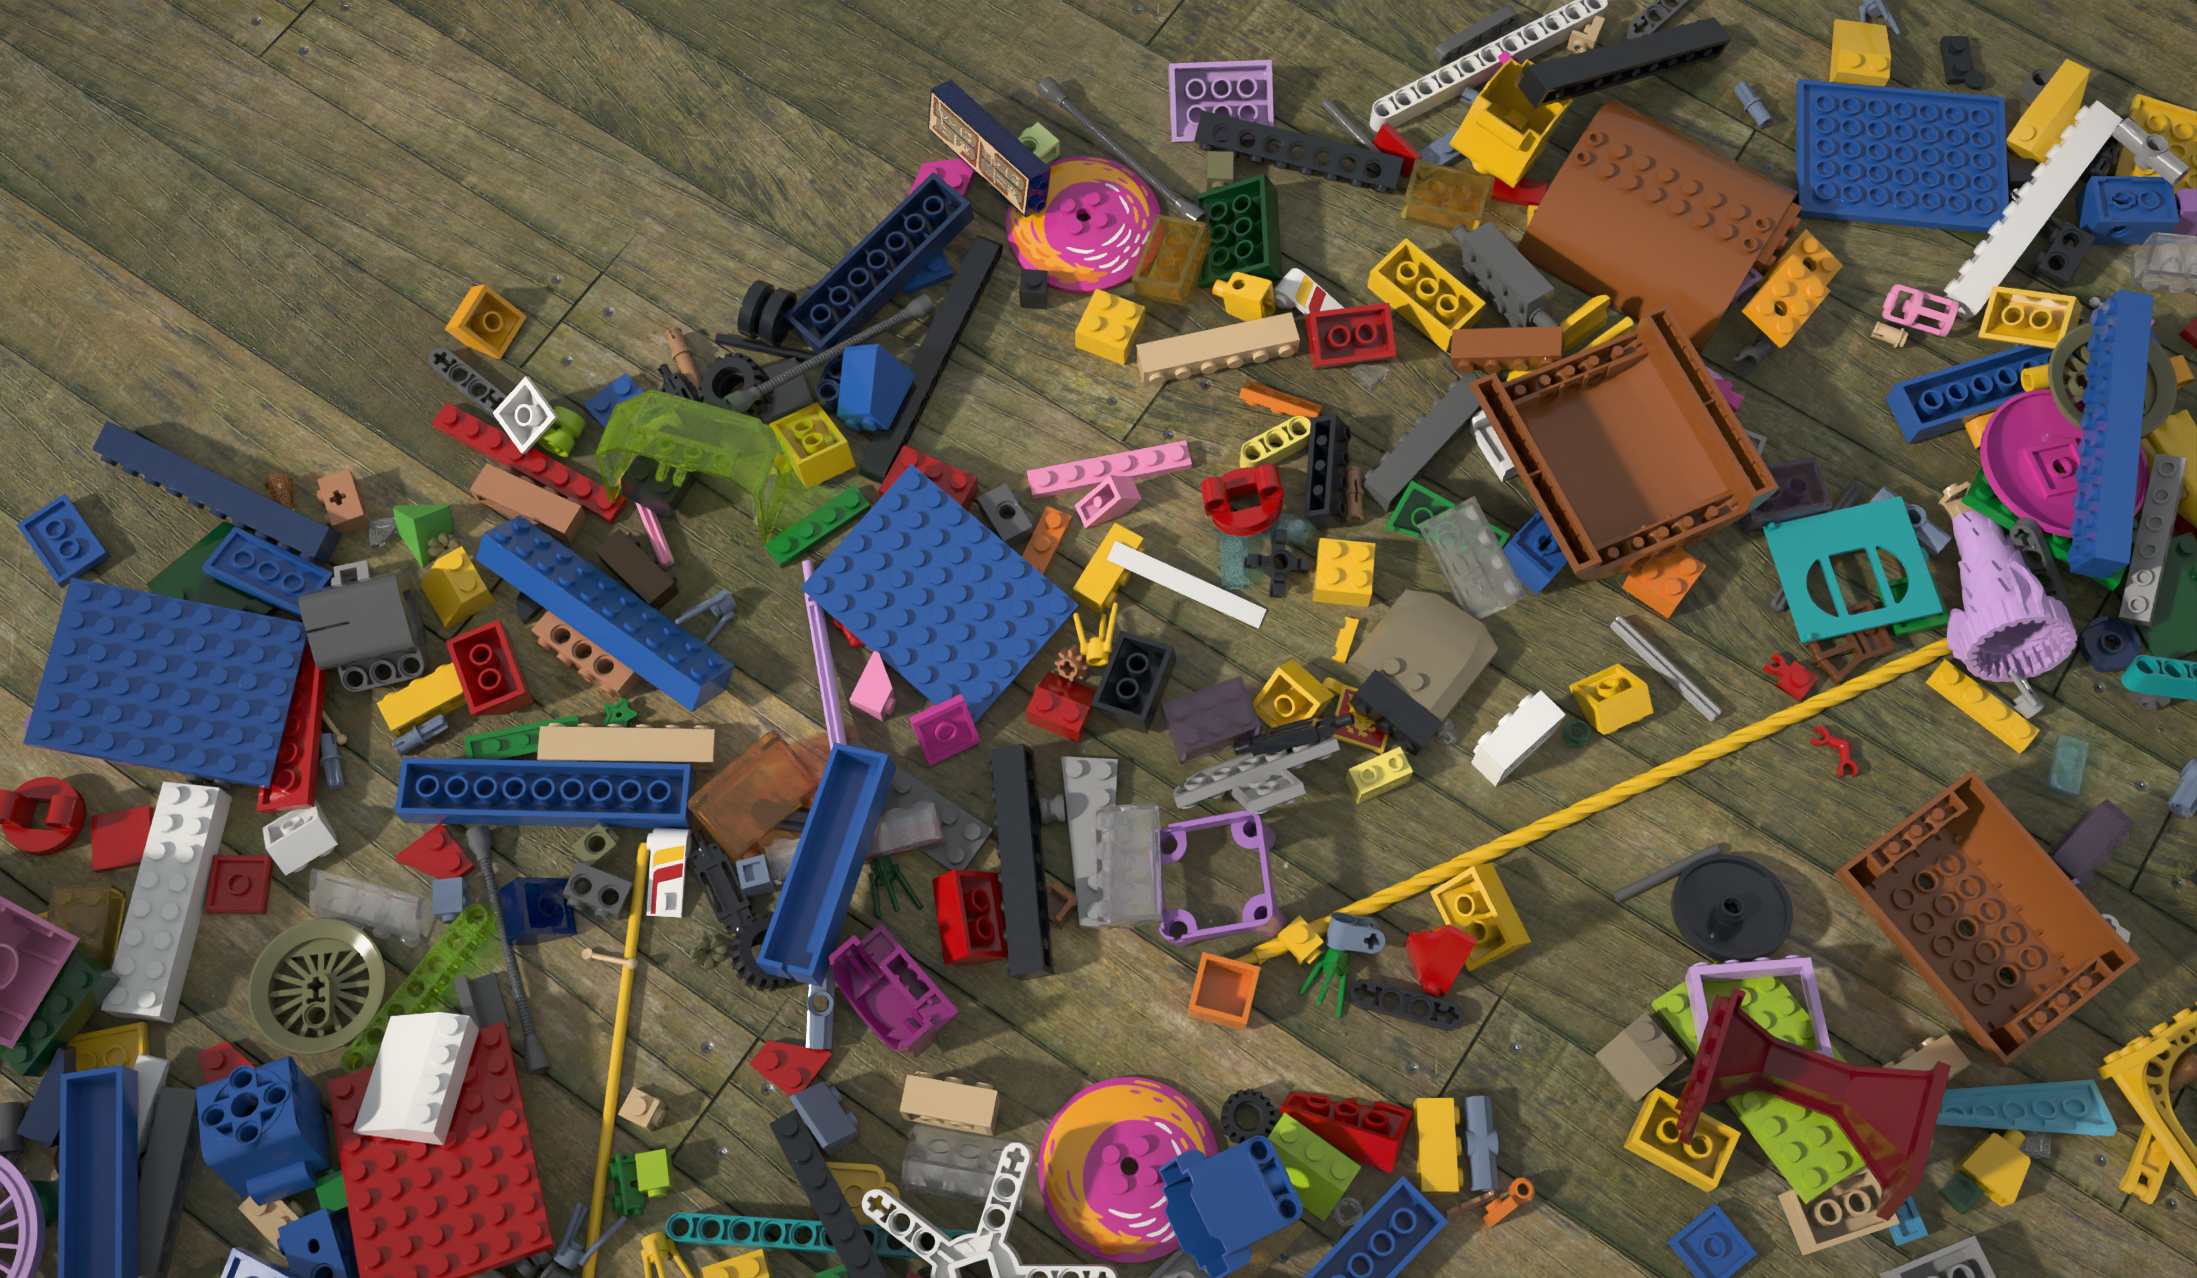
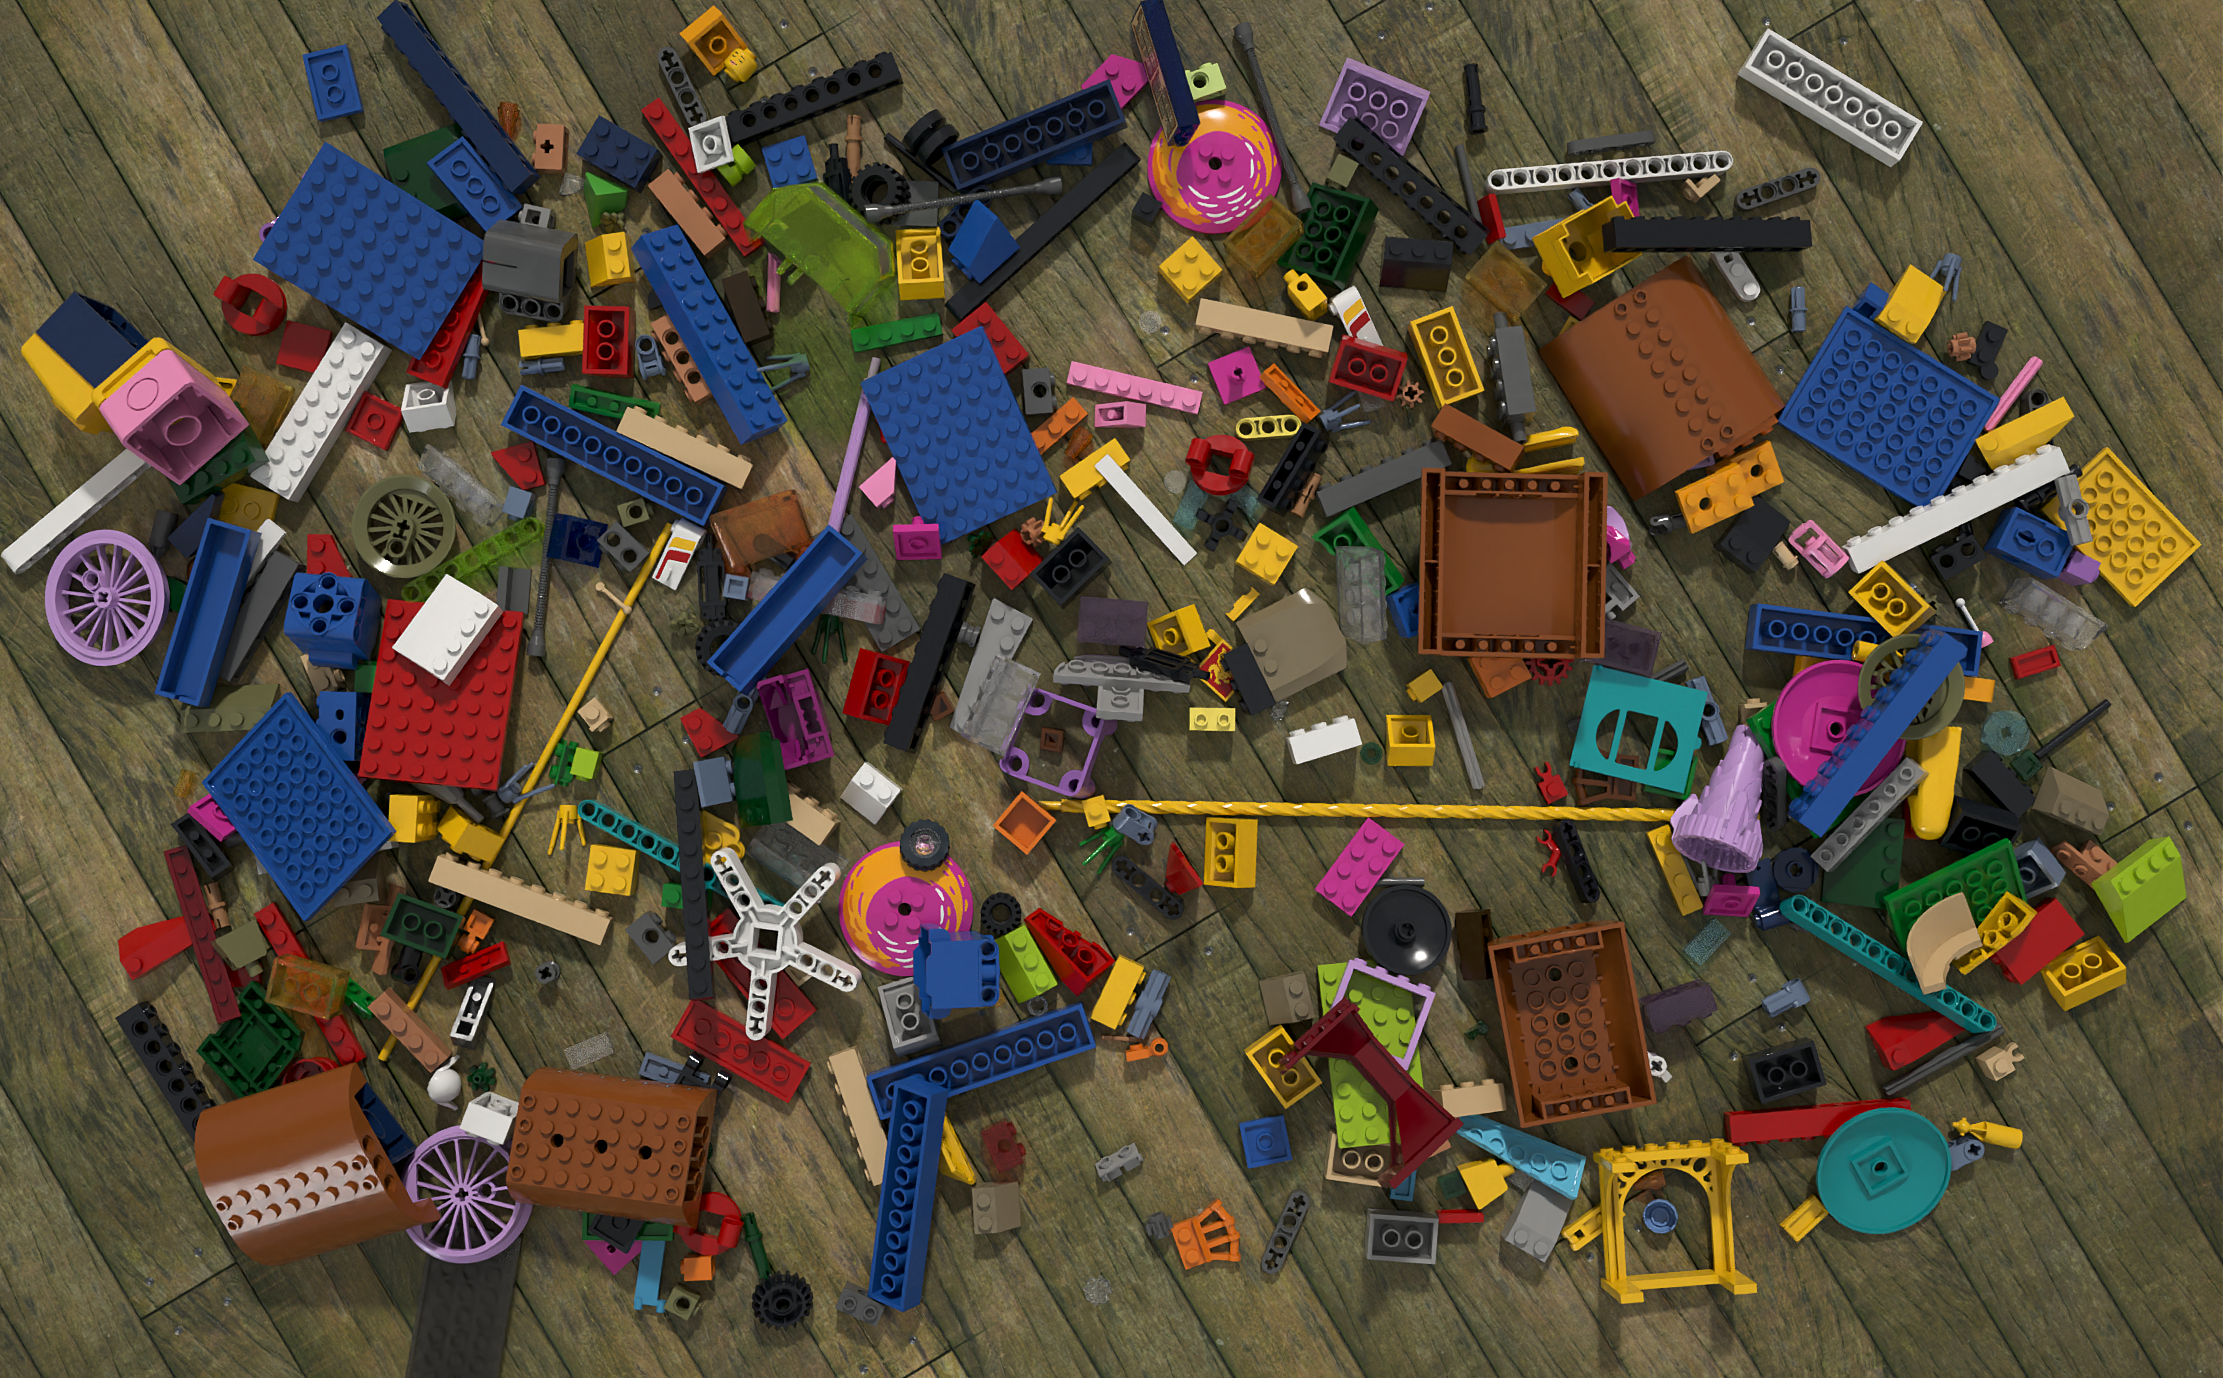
camera: 20 degrees right, 20 degrees up
green plate [603,698,639,728] -> none
none -> dark blue brick [576,115,663,194]
none -> sand blue piece [635,335,667,380]
none -> yellow head [724,48,758,83]
none -> black brick [725,52,903,147]
none -> dark green wedge [732,731,793,828]
none -> white slope [840,762,903,825]
none -> black wheel [900,819,950,872]
none -> dark green plant [967,531,993,558]
none -> reddish brown tile [1039,726,1065,753]
none -> clear orange cone [1064,425,1094,460]
none -> clear plate [1139,311,1161,334]
none -> clear tile [1164,470,1186,493]
none -> dark pink tile [1207,347,1266,406]
none -> dark pink plate [1314,817,1405,917]
none -> sand blue plant [1319,390,1371,433]
none -> black slope [1379,237,1453,292]
none -> nougat gear [1395,380,1424,409]
none -> yellow brick [1406,669,1443,703]
none -> red tile [1435,1209,1484,1223]
none -> dark brown brick [1454,909,1494,980]
none -> black pin [1463,63,1488,135]
none -> clear green tile [1464,1020,1490,1040]
none -> light grey slope [1501,1178,1573,1263]
none -> red gear [1524,659,1574,686]
none -> black beam [1553,819,1600,904]
none -> dark pink tile [1703,874,1760,917]
none -> white plate [1710,252,1760,302]
none -> black slope [1713,495,1791,574]
none -> dark blue door [1745,858,1790,931]
none -> blue brick [1852,282,1889,321]
none -> nougat gear [1947,332,1976,361]
none -> bright pink axle [1983,356,2043,433]

